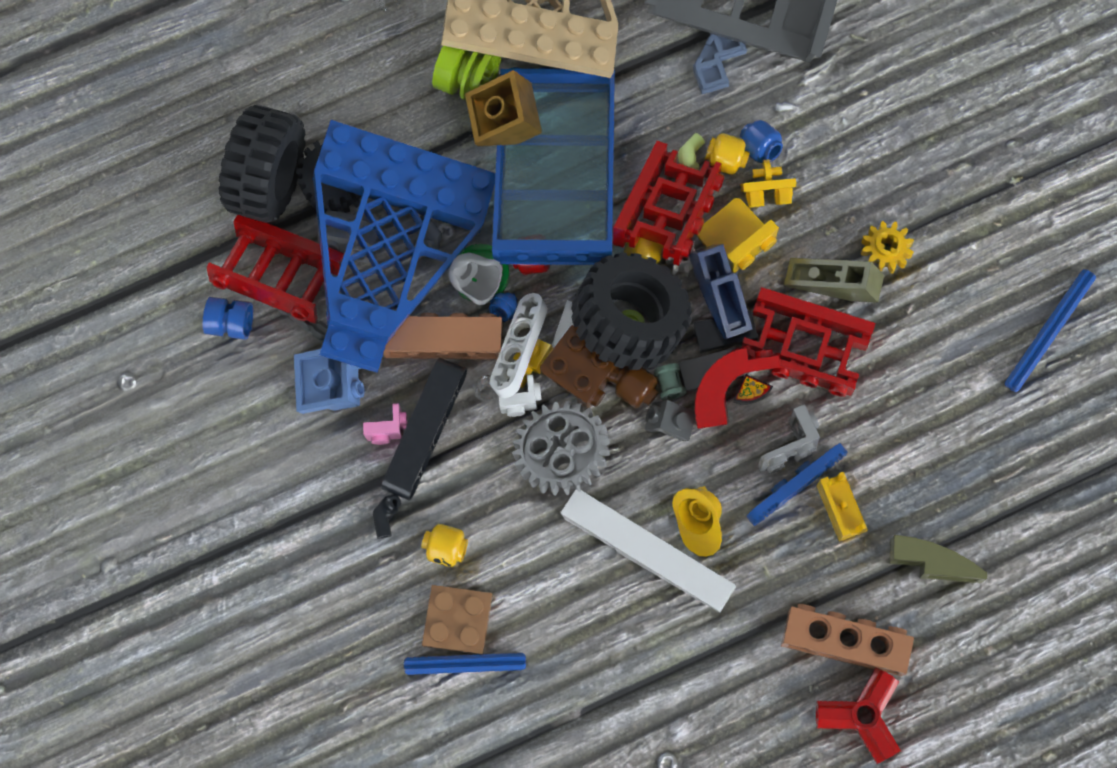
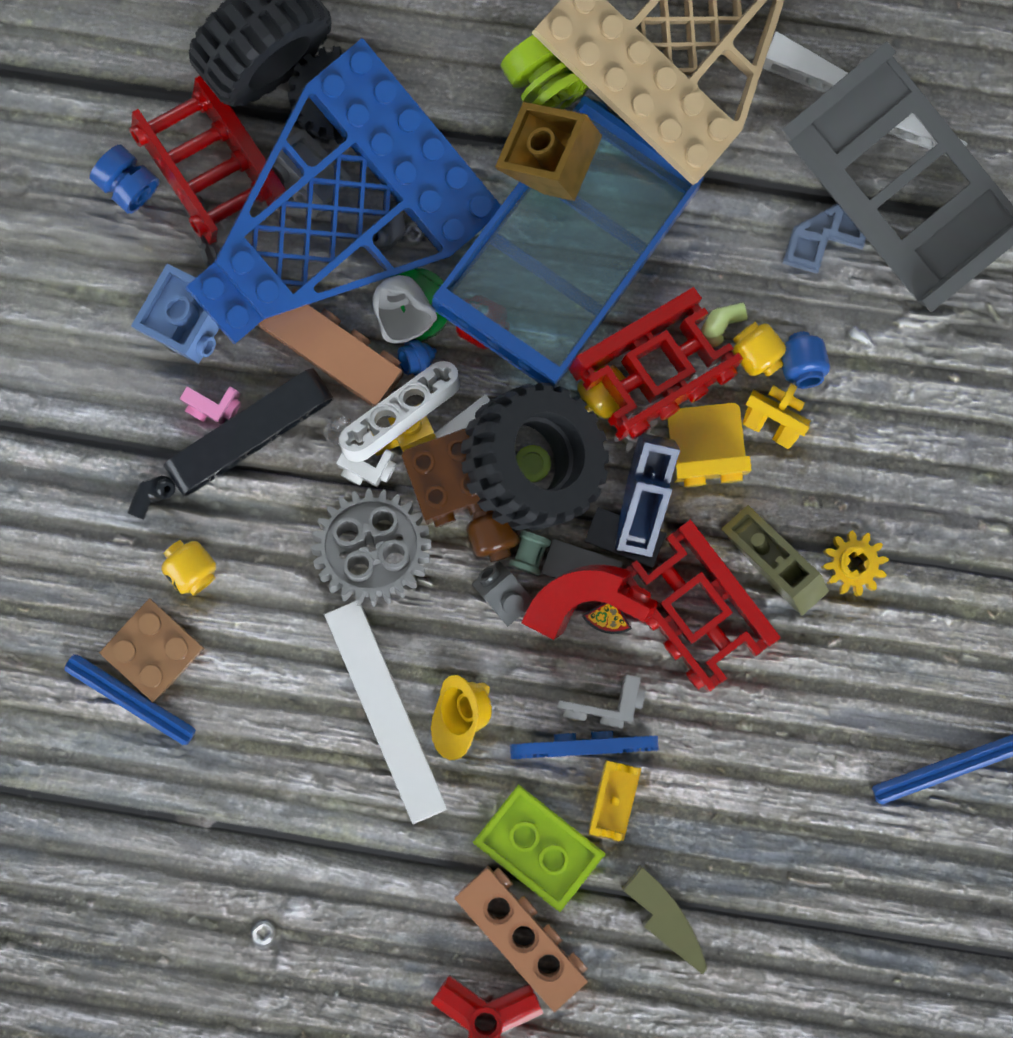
camera: 30 degrees right, 10 degrees up
none -> lime tile [473,784,606,913]

